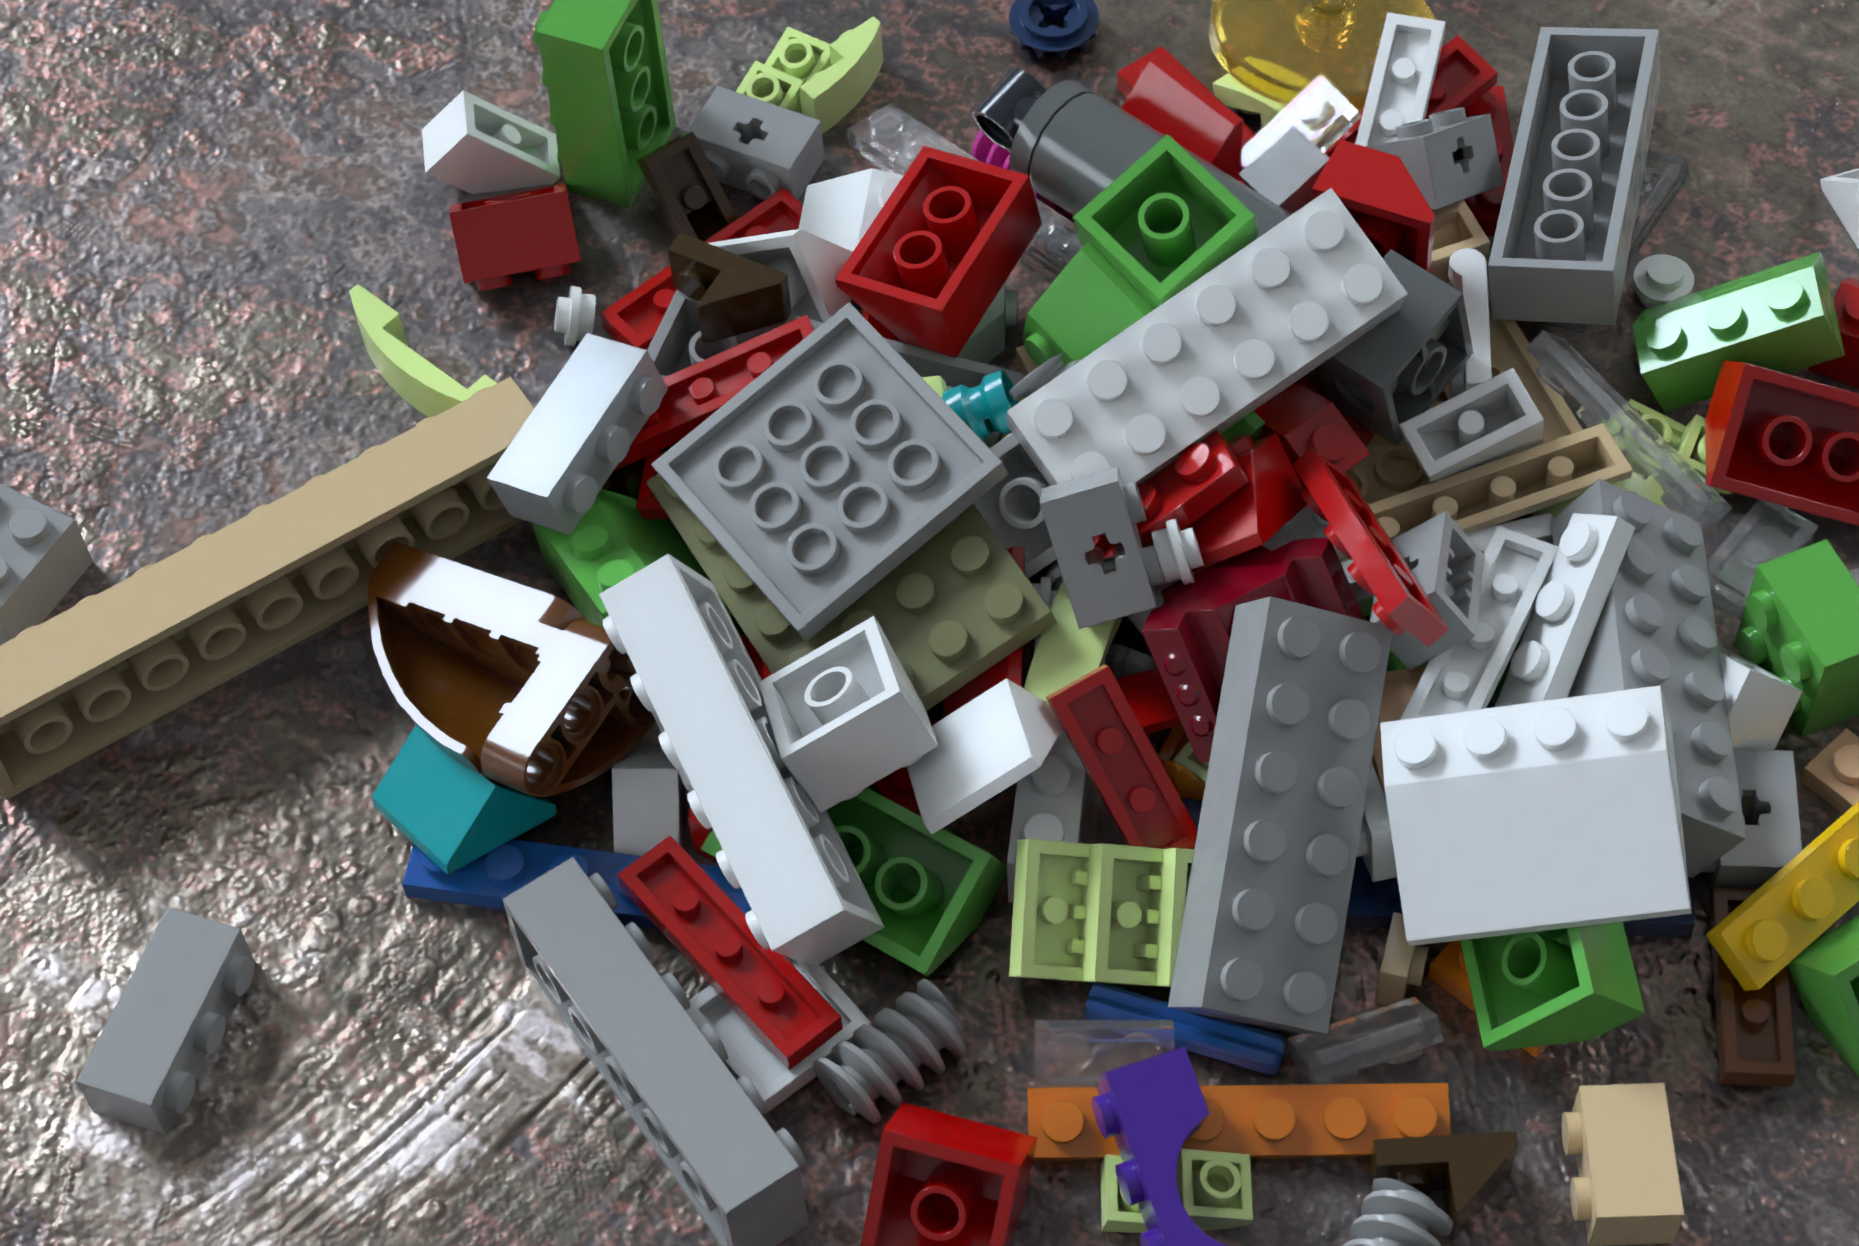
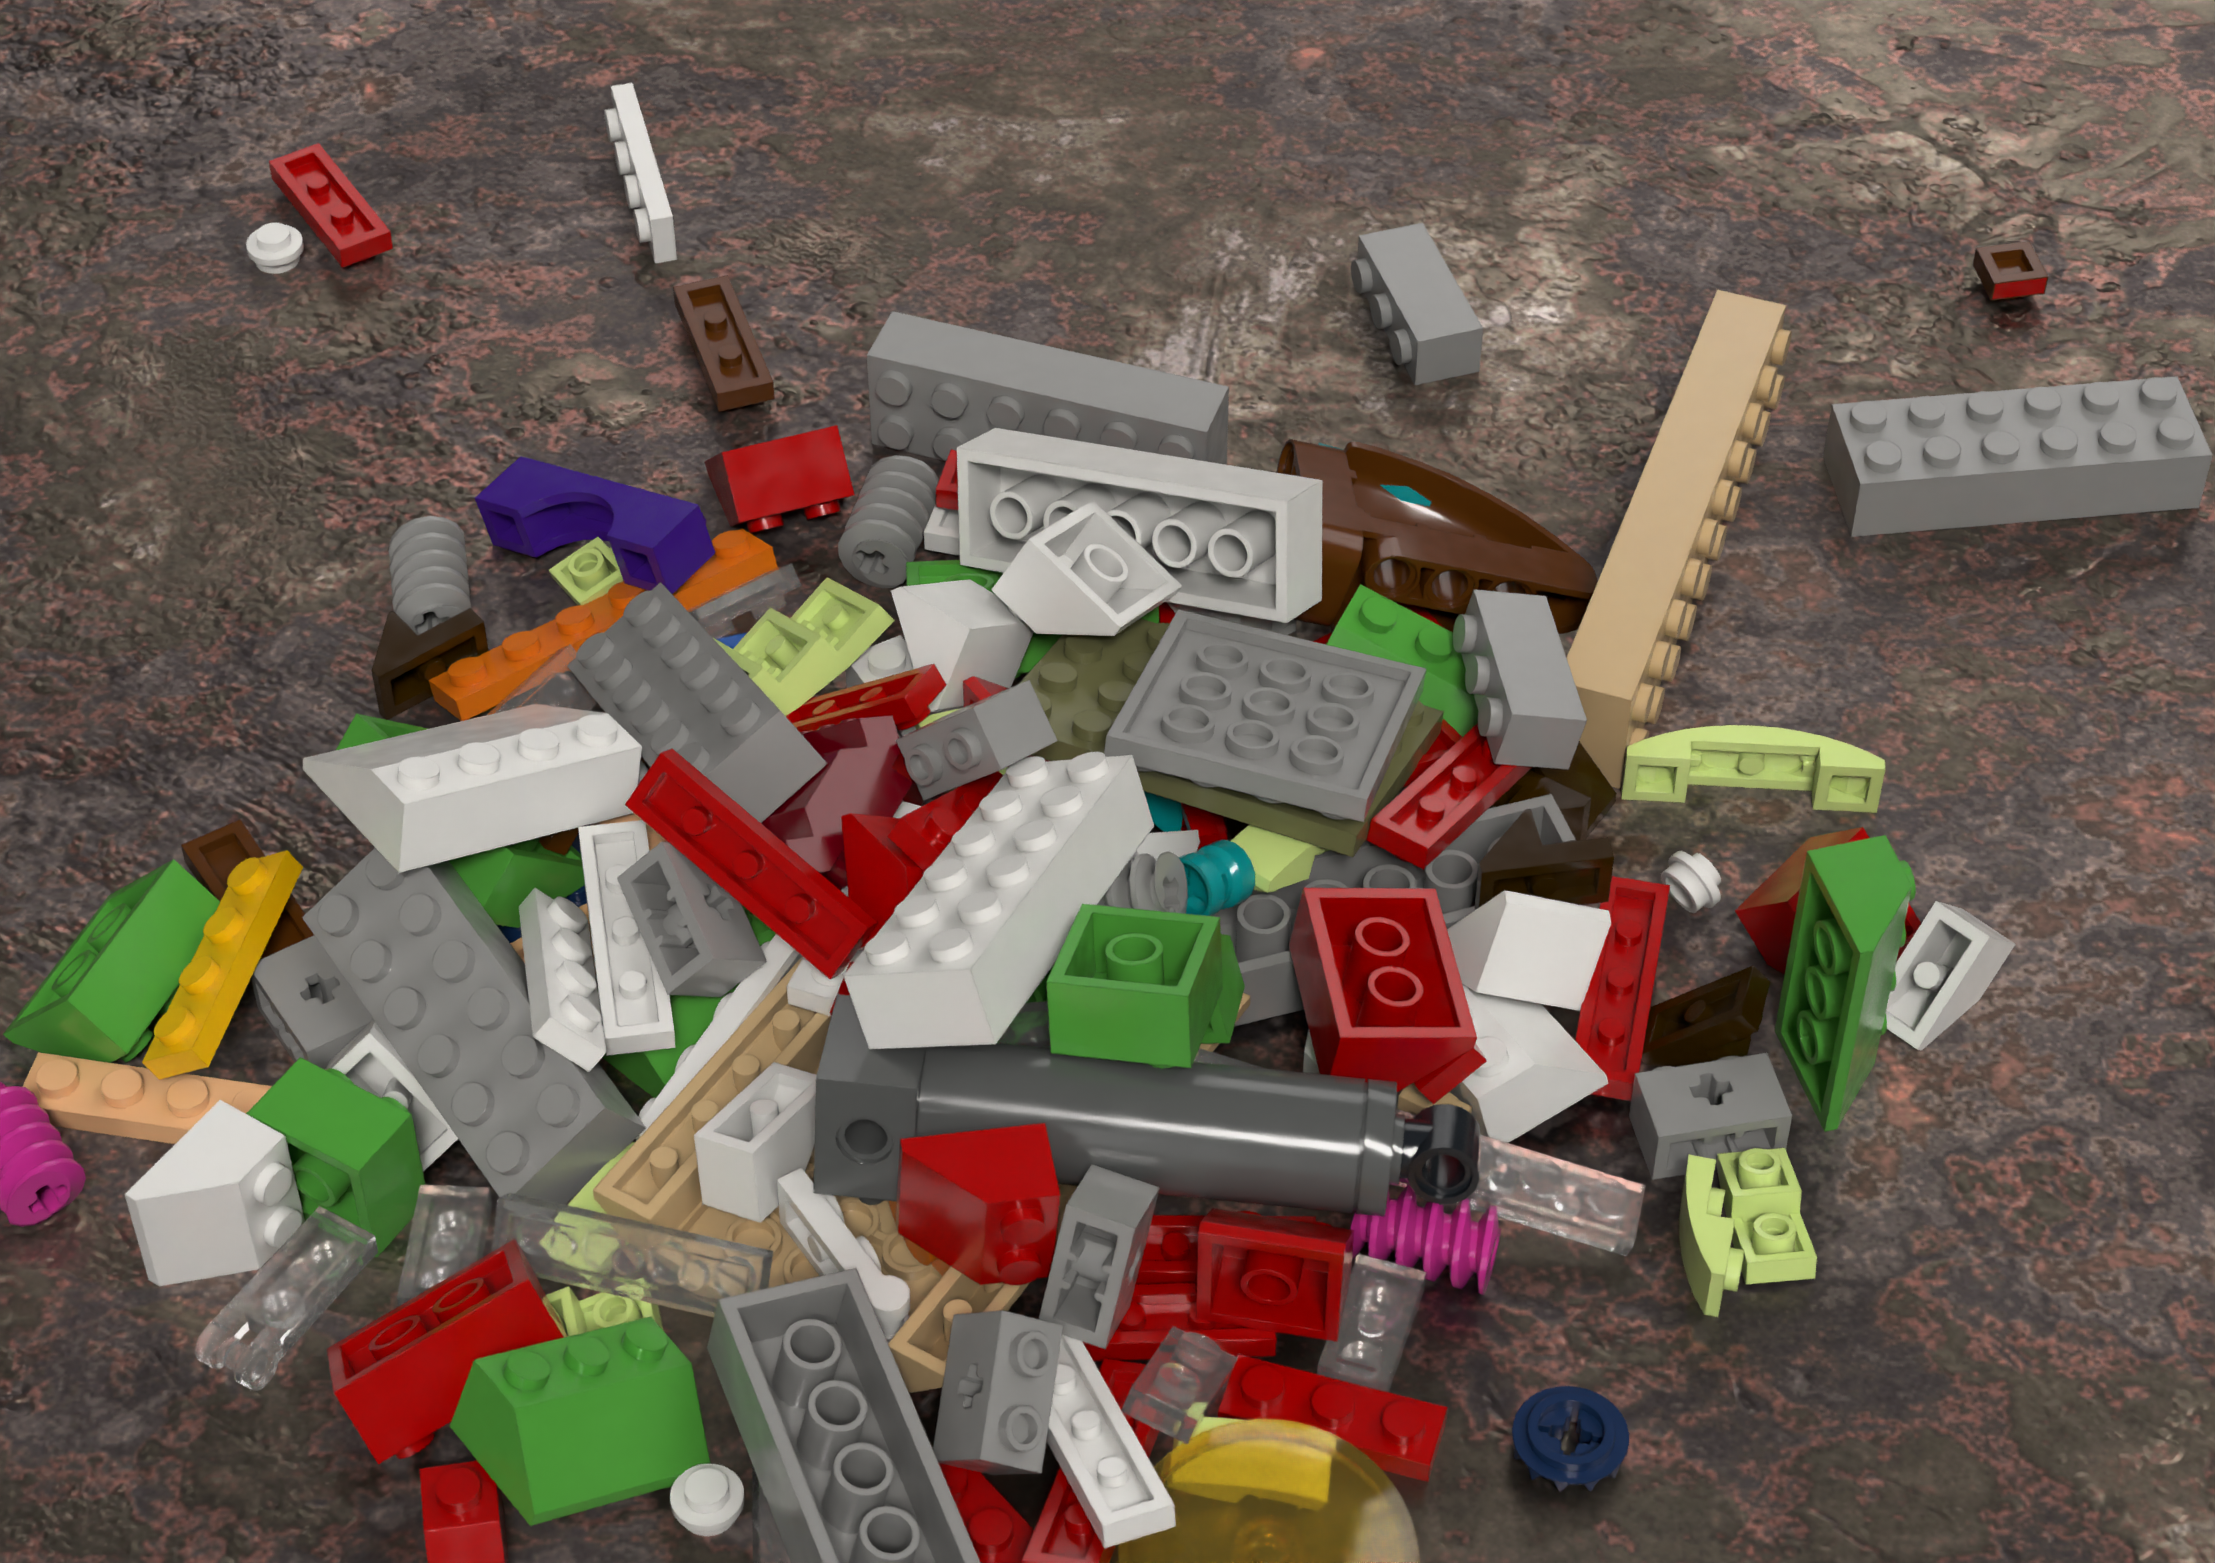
camera: 140 degrees right, 10 degrees down
white plate [1152,518,1203,585] -> none
tan brick [1562,1083,1684,1246] -> none

